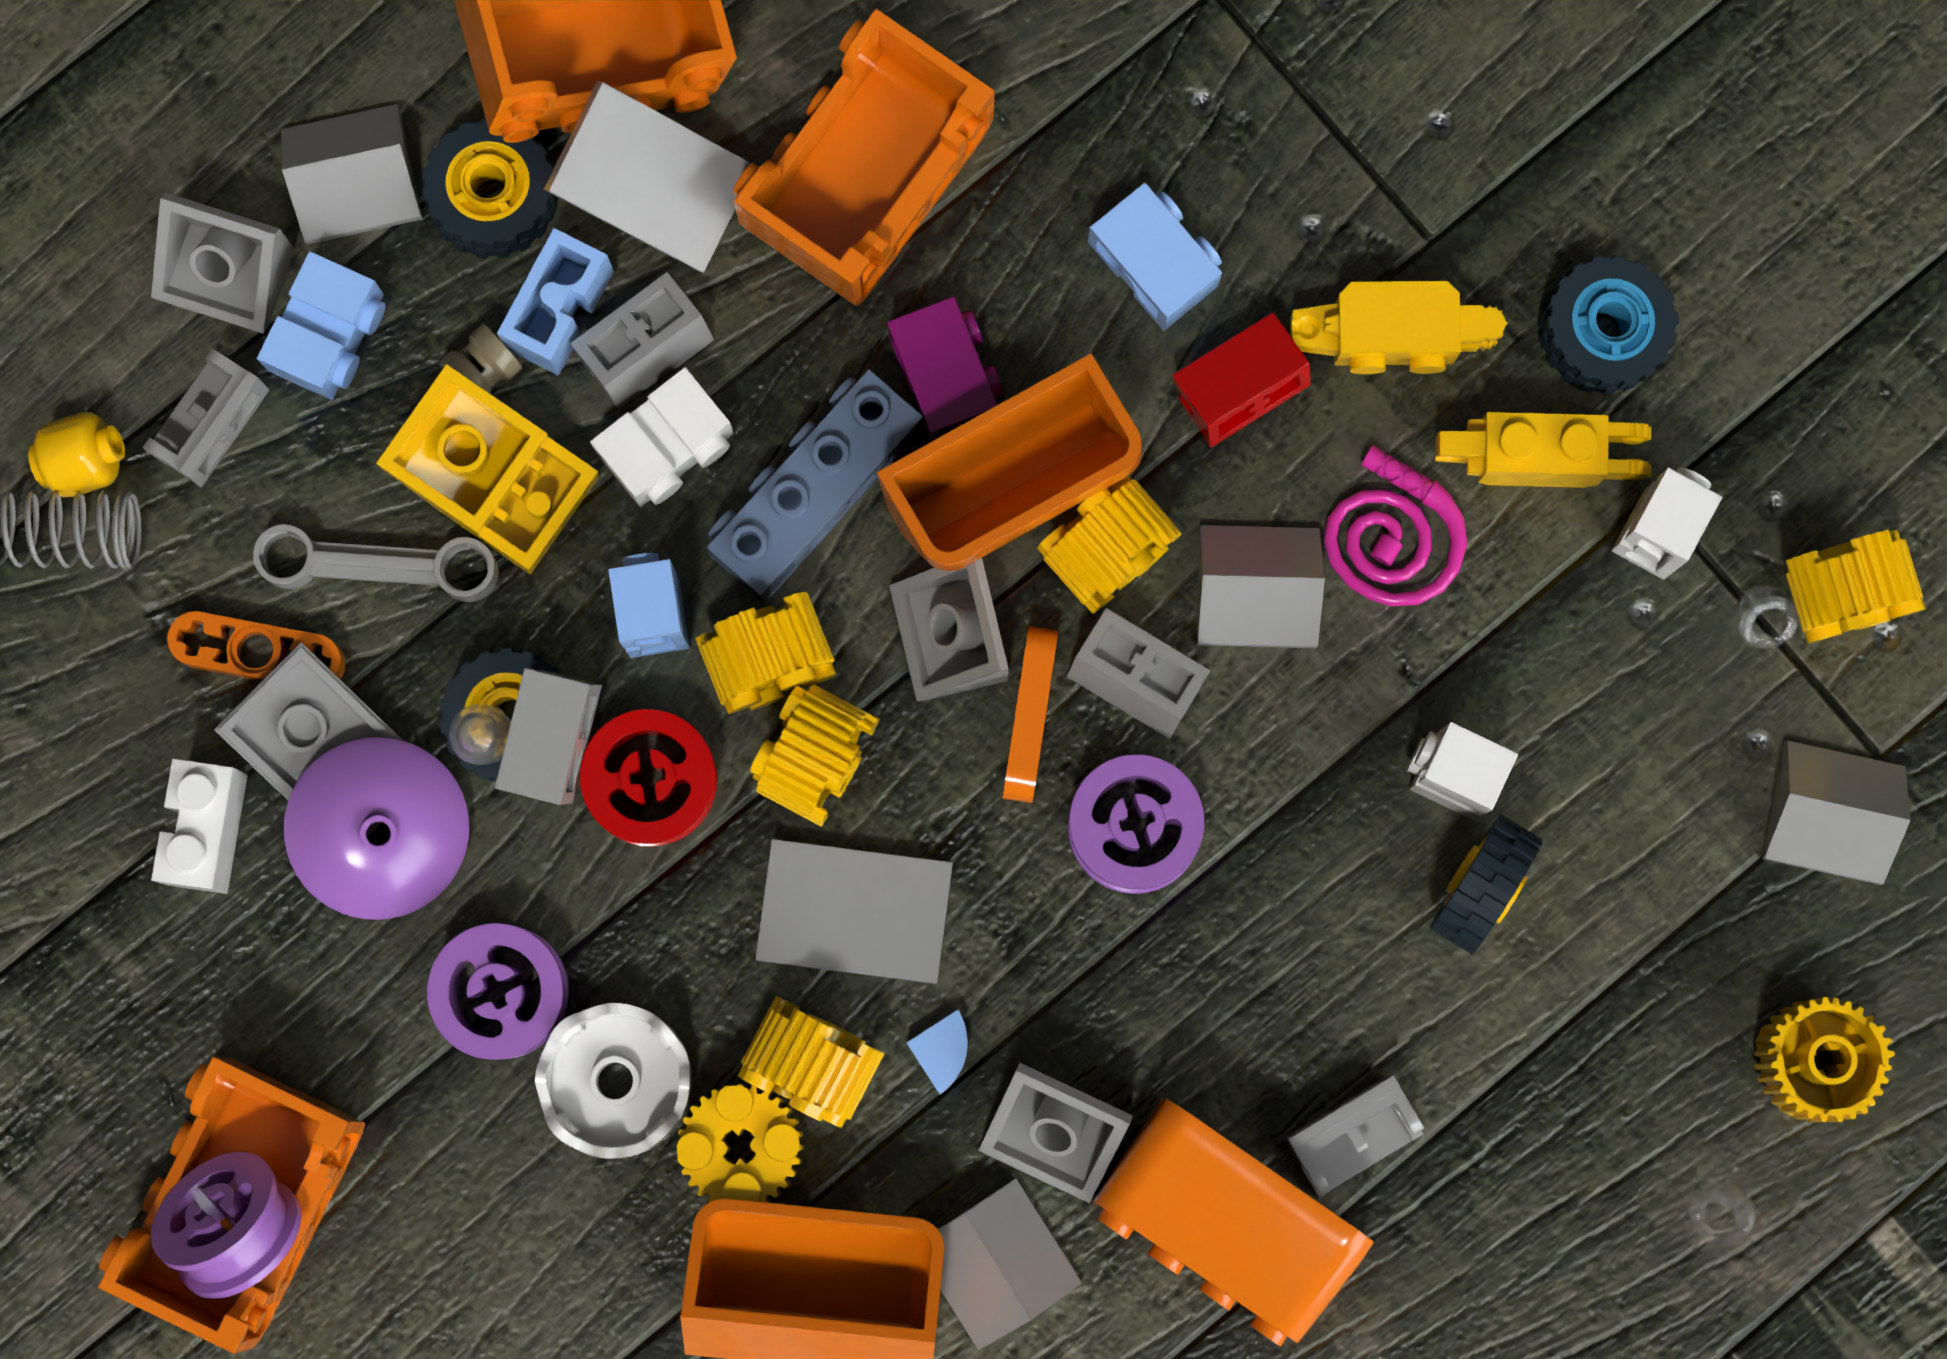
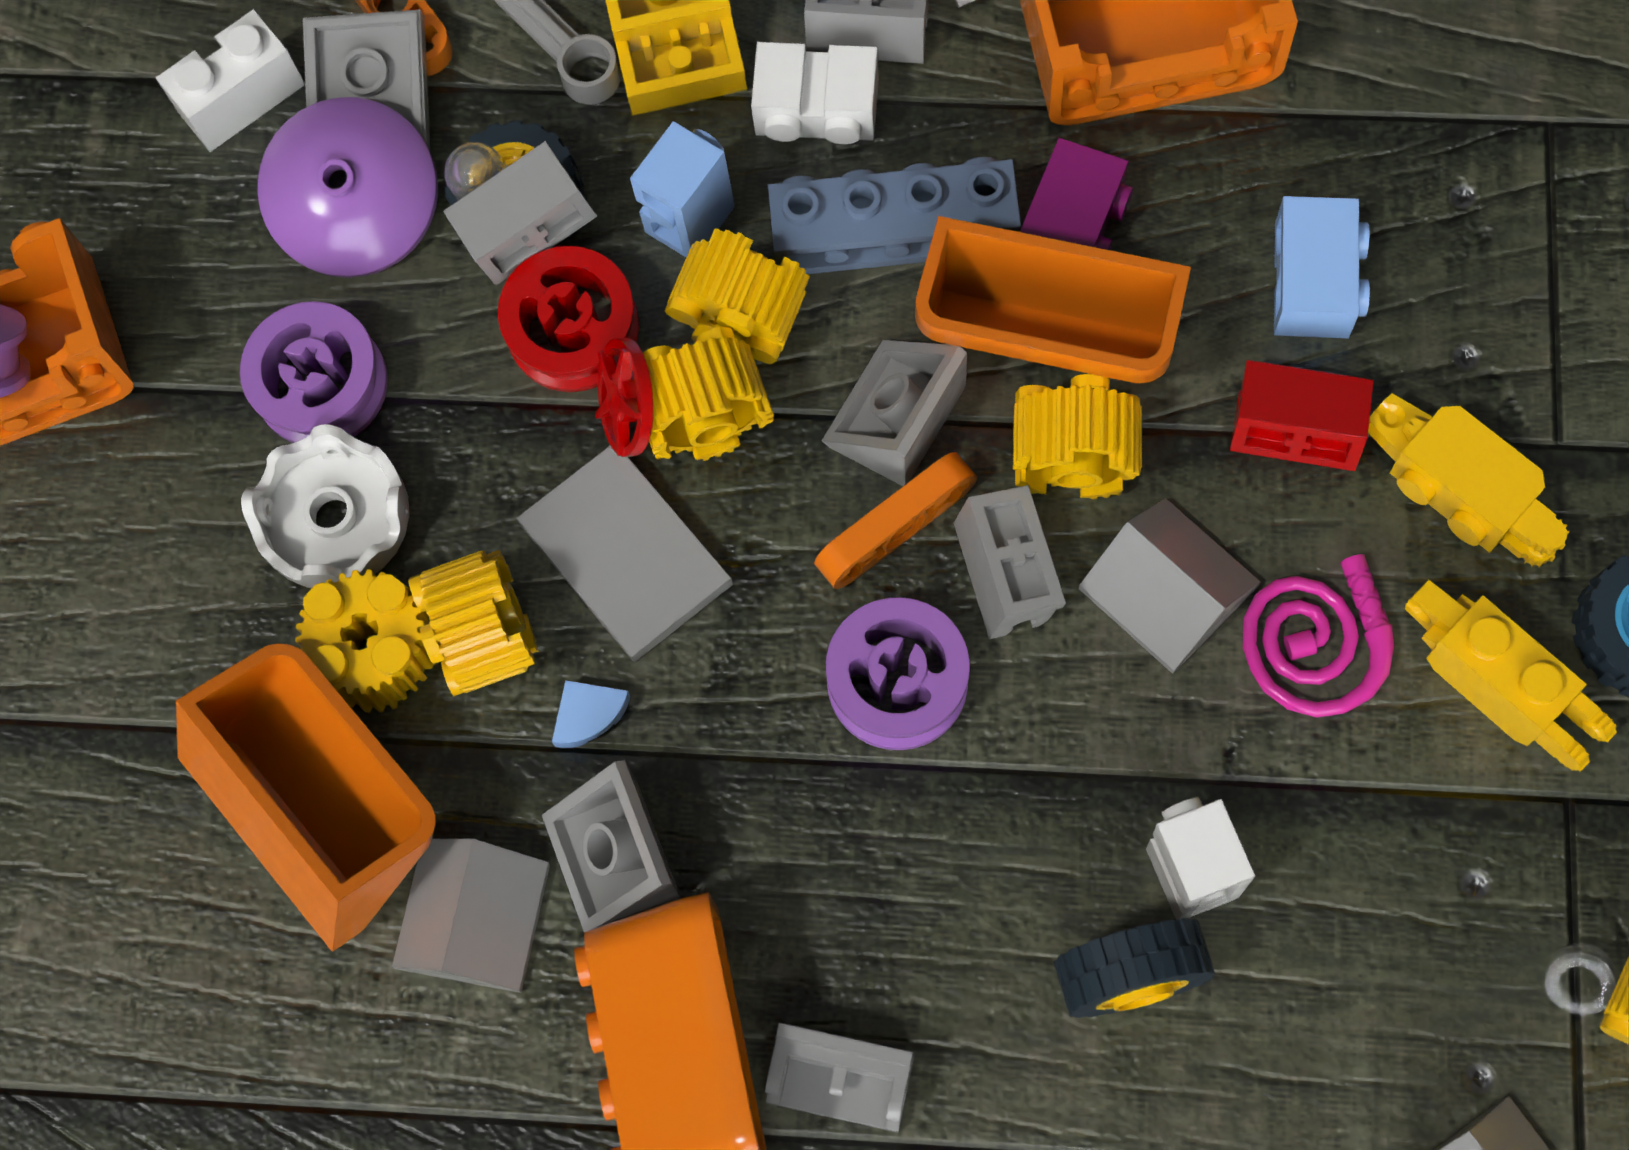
camera: 55 degrees right, 10 degrees down
white brick [1611,467,1722,580] -> none
none -> red wheel [595,338,653,457]

